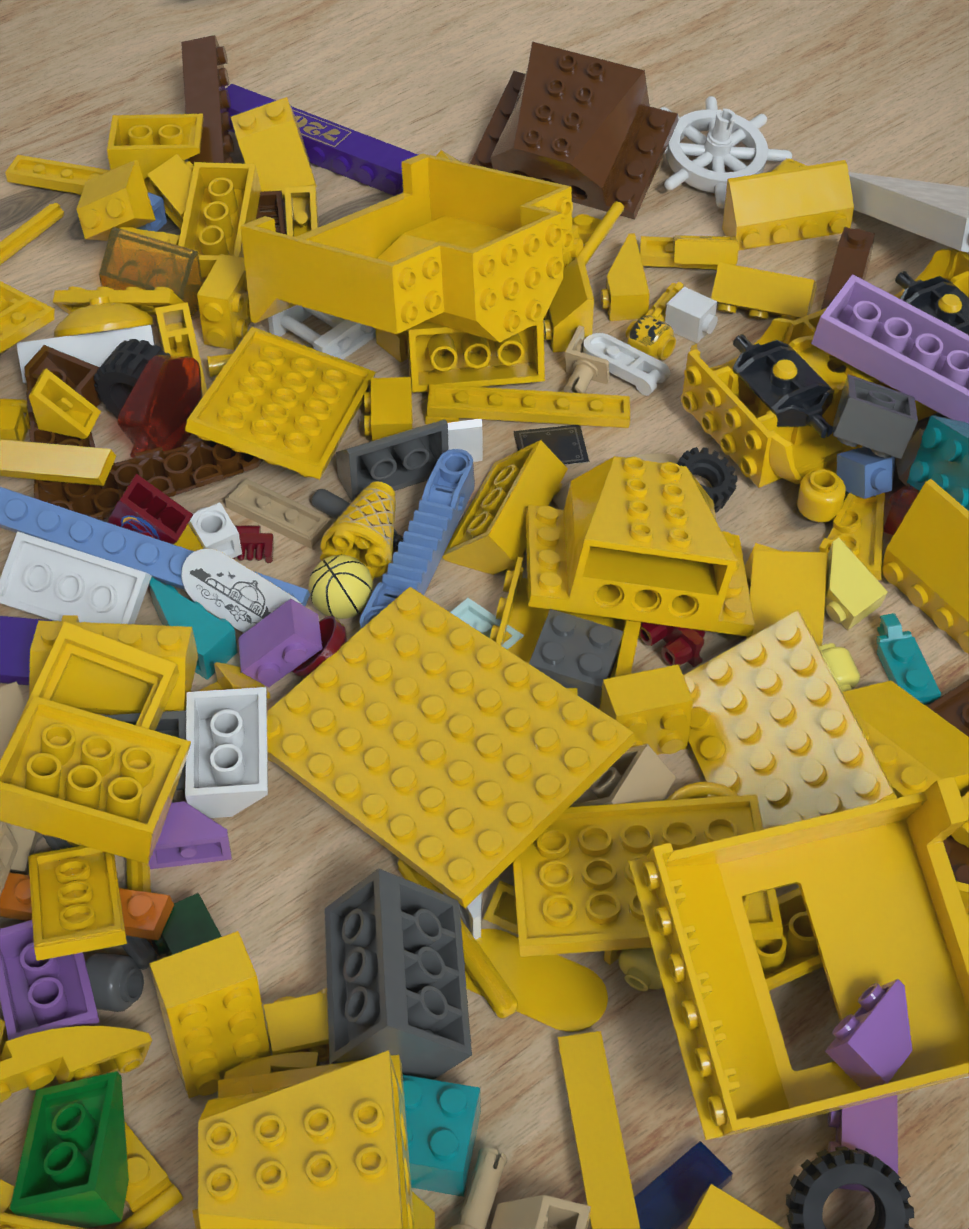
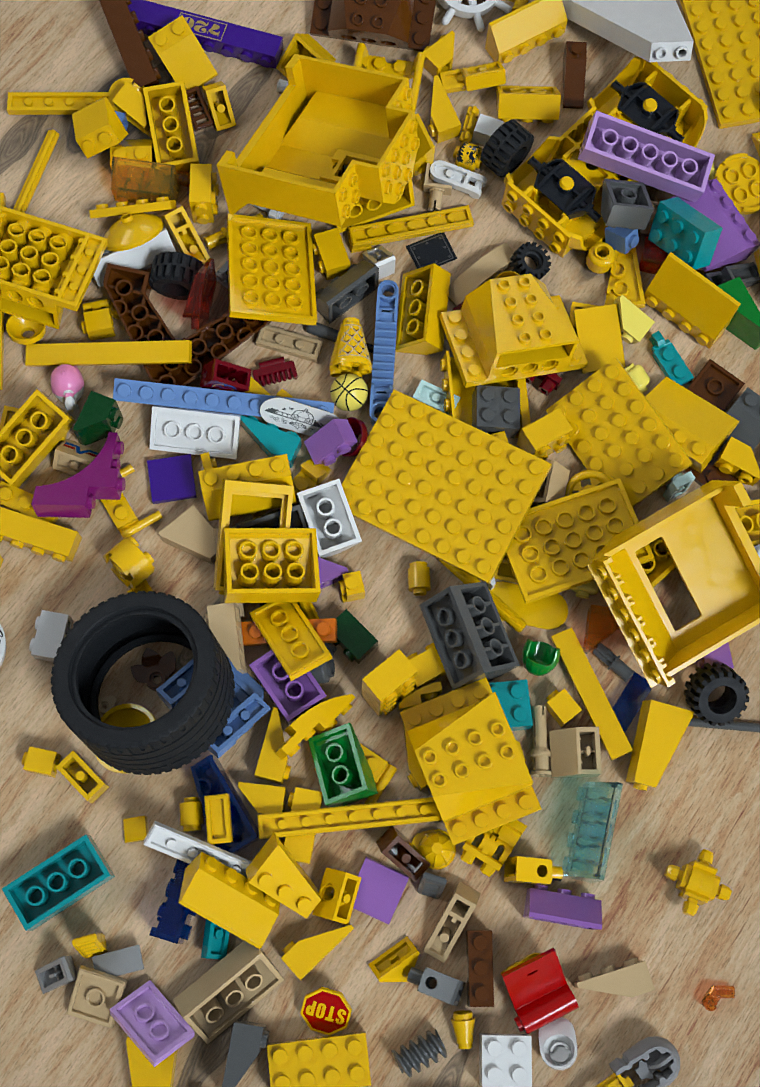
camera: 20 degrees left, 25 degrees up
yellow slope [29,368,101,439] -> none
yellow slope [107,114,204,179] -> none
white brick [189,502,242,558] -> none
medium lavender slope [825,979,912,1090] -> none
none -> yellow brick [338,571,365,603]
none -> yellow brick [407,561,431,596]
none -> yellow slope [423,30,455,77]
none -> black tyre [480,119,534,178]
none -> green hair [522,639,560,676]
none -> yellow brick [544,688,582,727]
none -> clear orange slope [583,604,619,654]
none -> dark grey axle [593,643,635,682]

